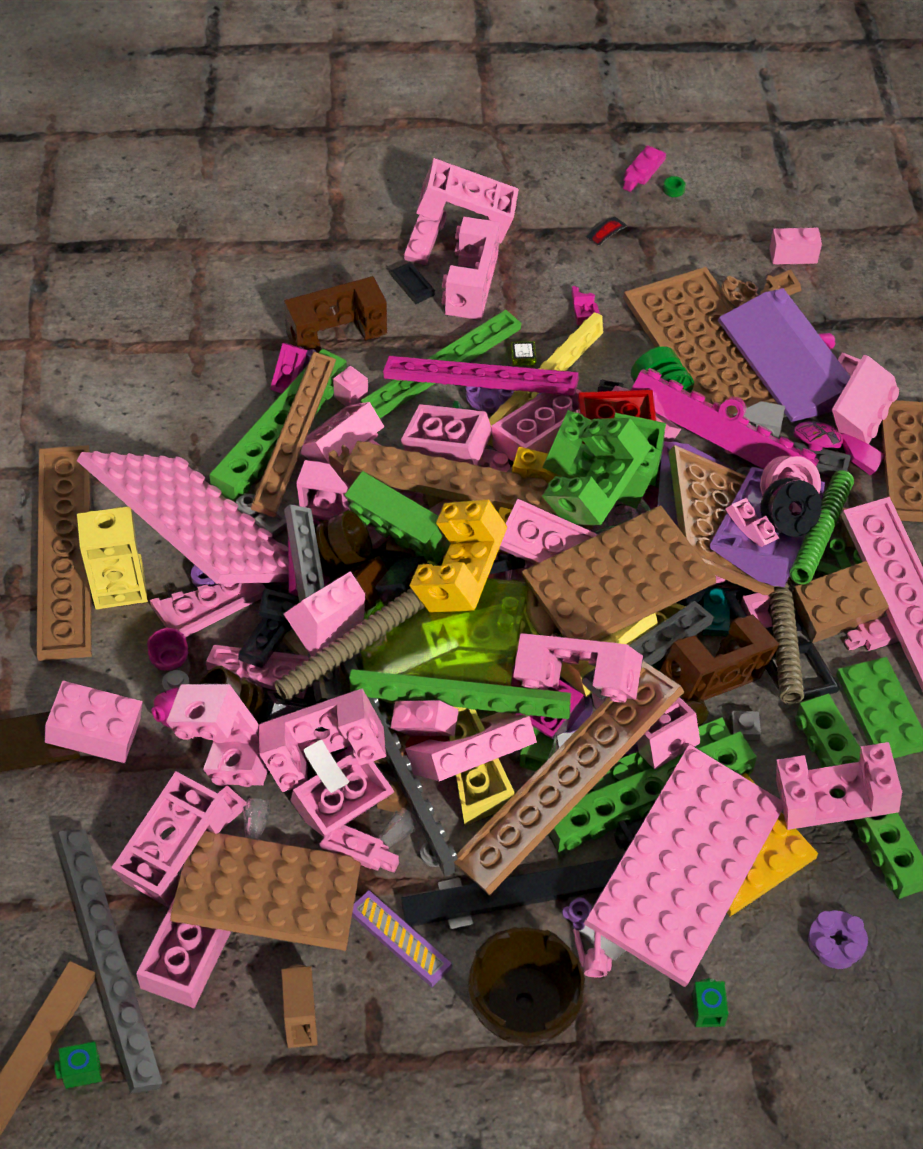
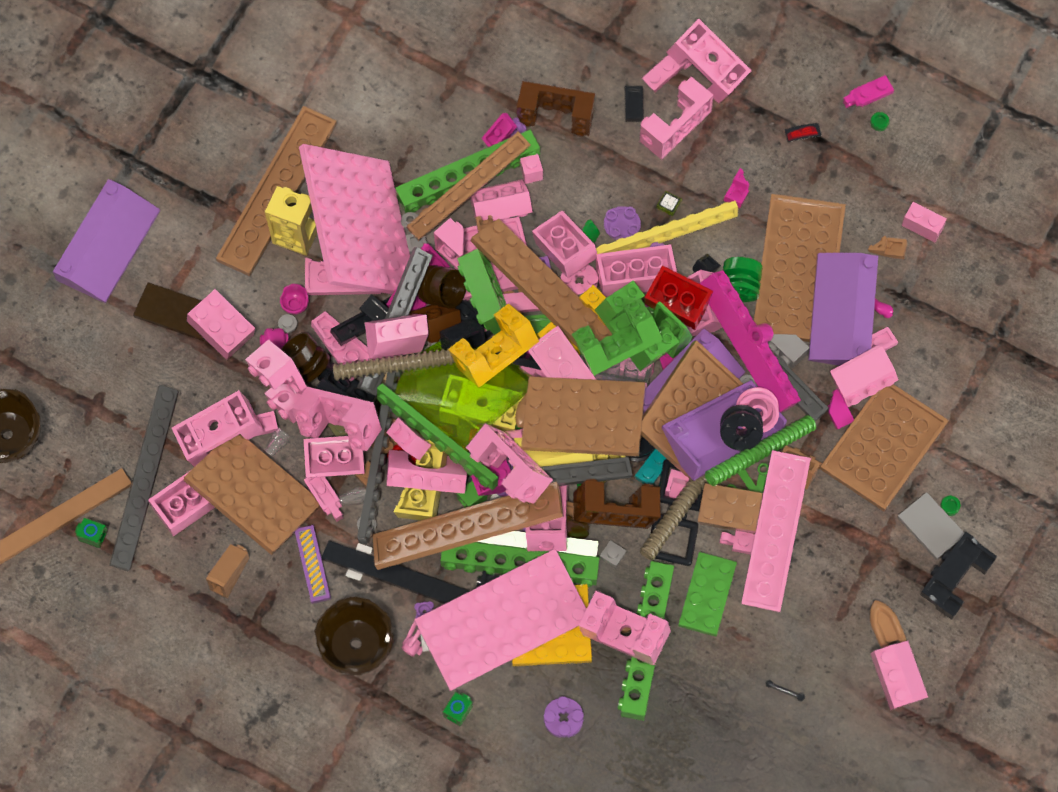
camera: 35 degrees right, 15 degrees up
white sticker [303,740,349,793] -> none
bright green plate [361,310,521,419] -> none
dark pink plate [383,356,579,396] -> none
medium nougat dish [721,276,759,307] -> none
bright pink slope [726,498,779,547] -> none
dark pink dish [794,421,843,451] -> none

